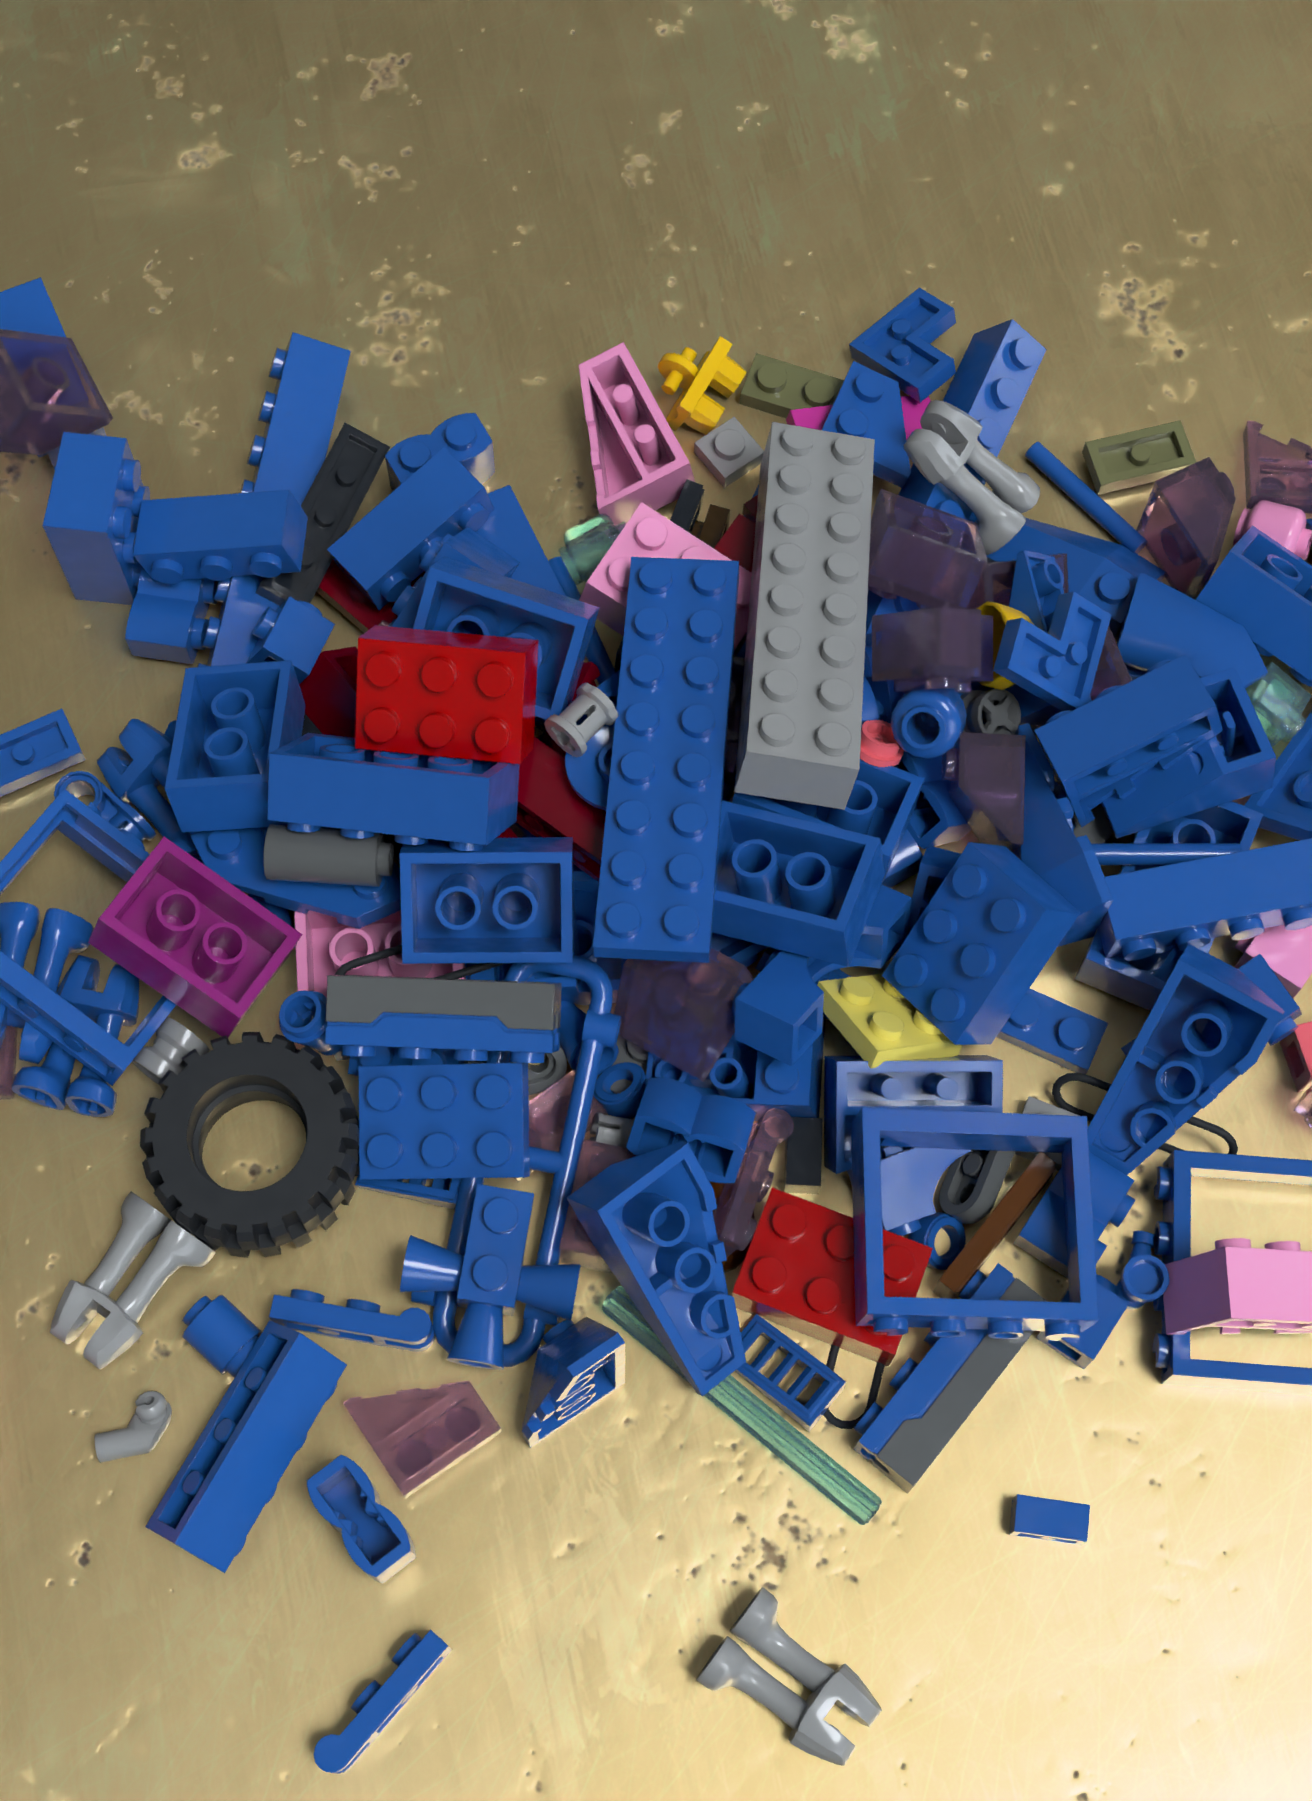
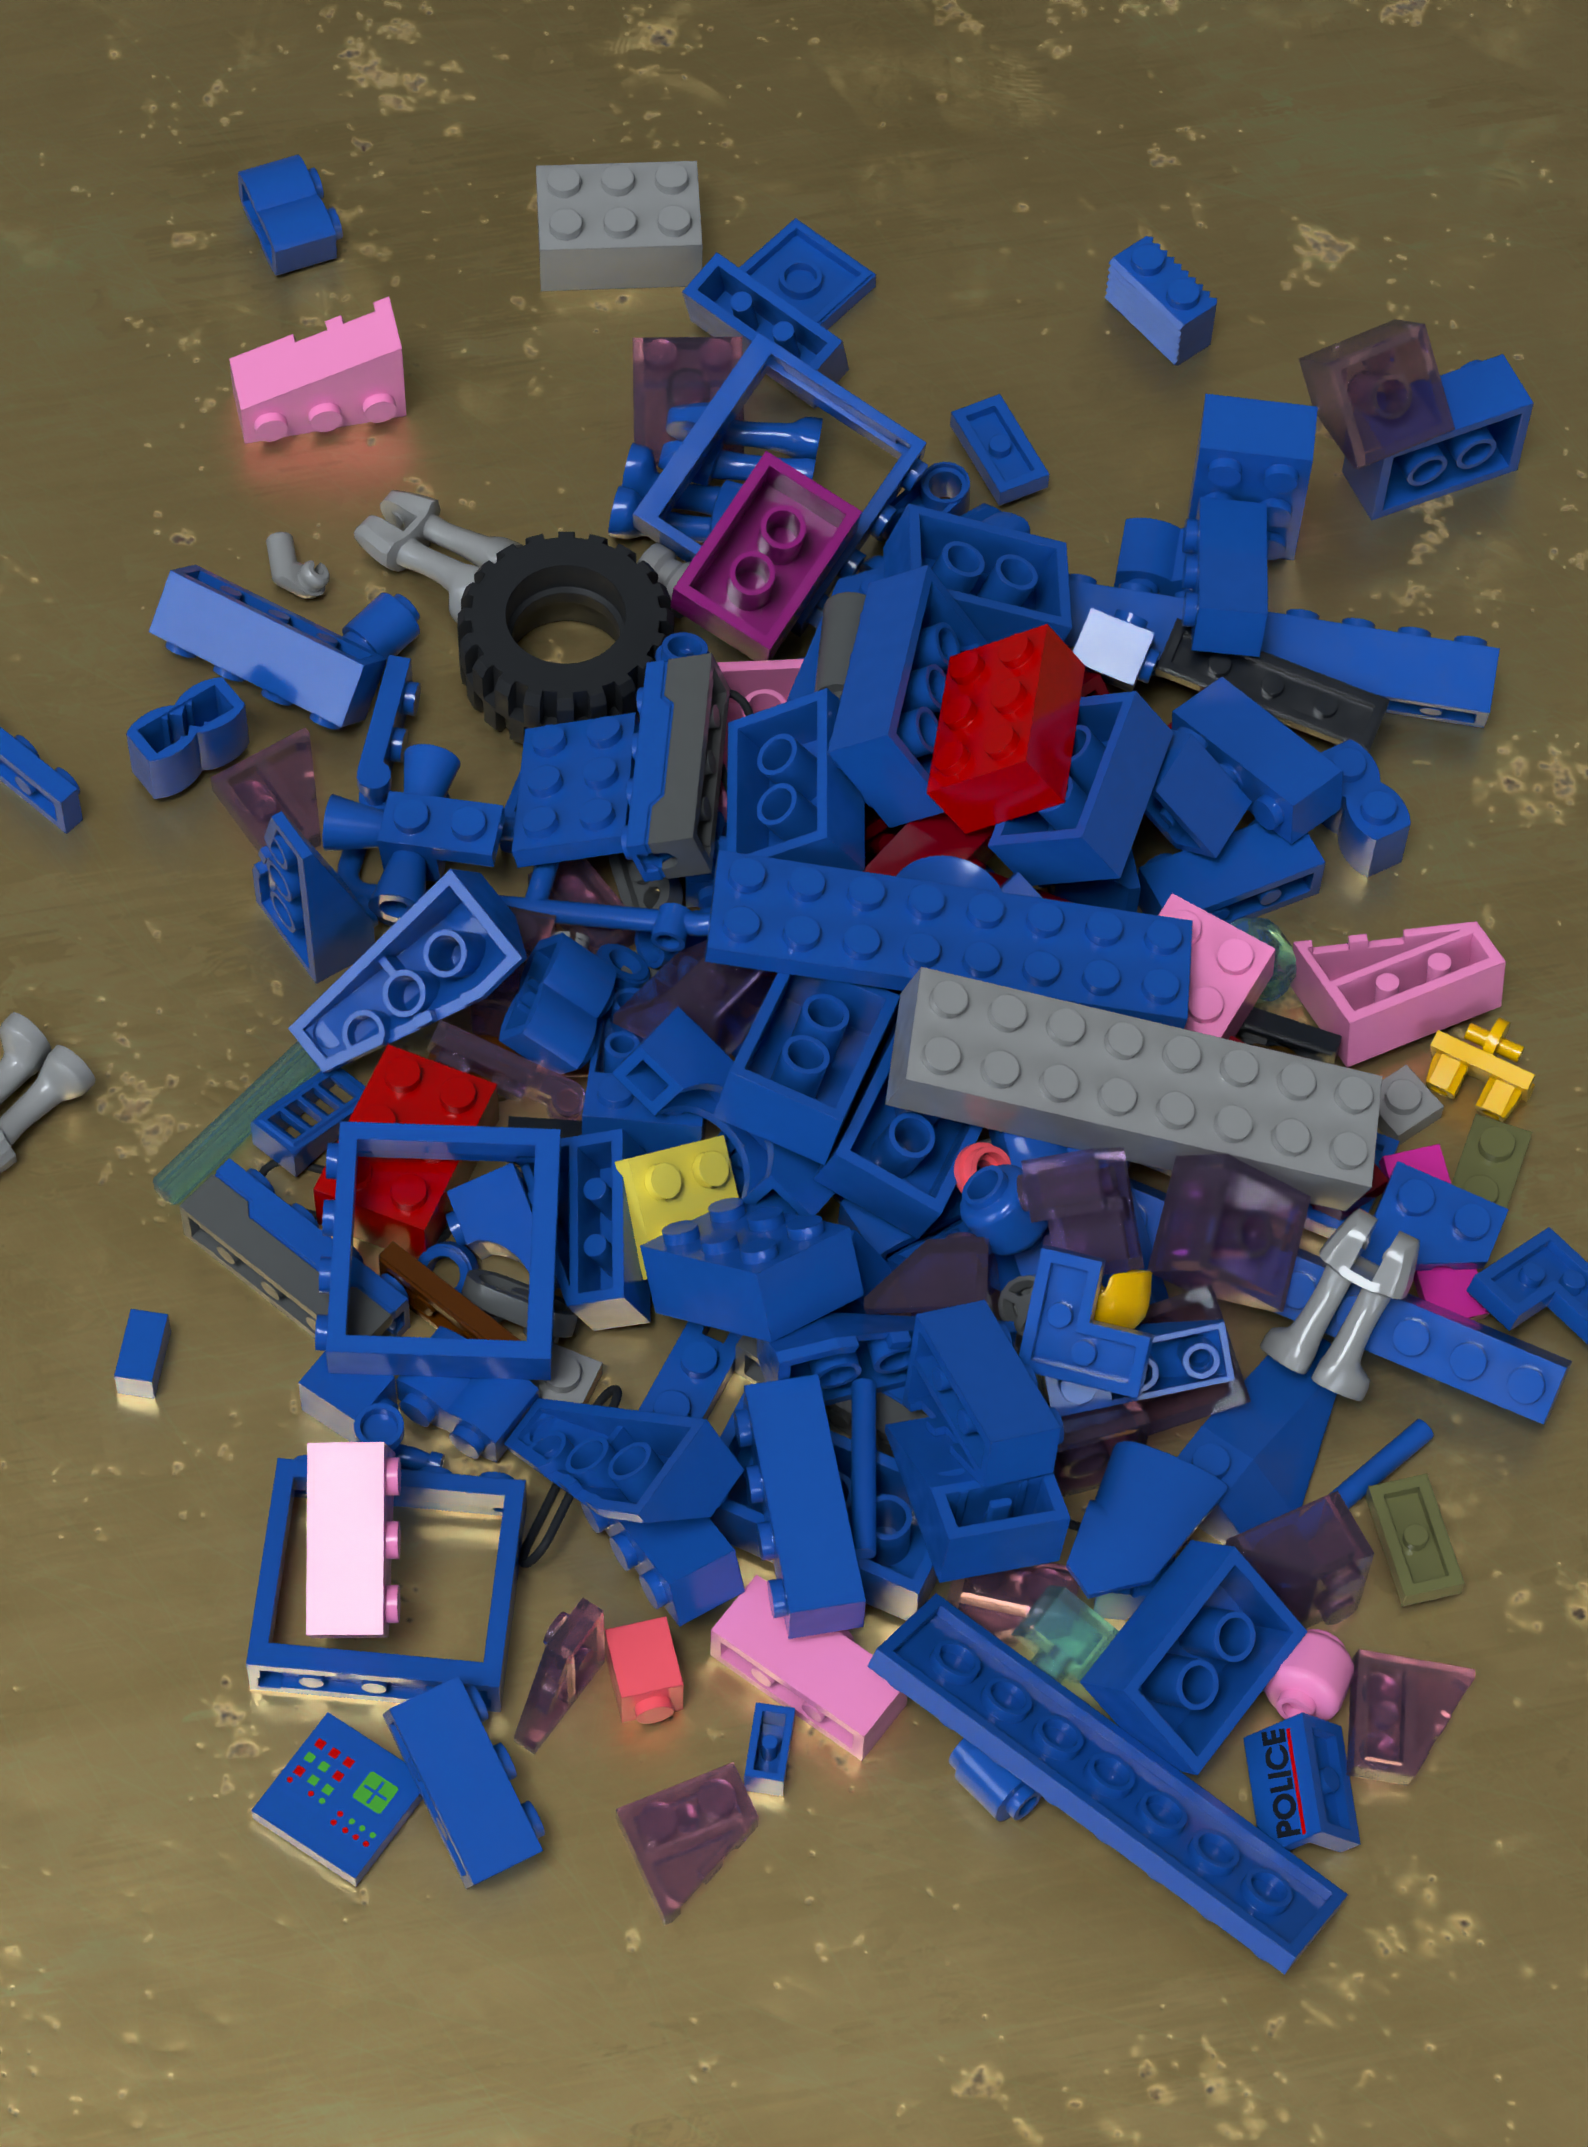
camera: 90 degrees right, 10 degrees down
light grey bush [544,683,619,757] -> none

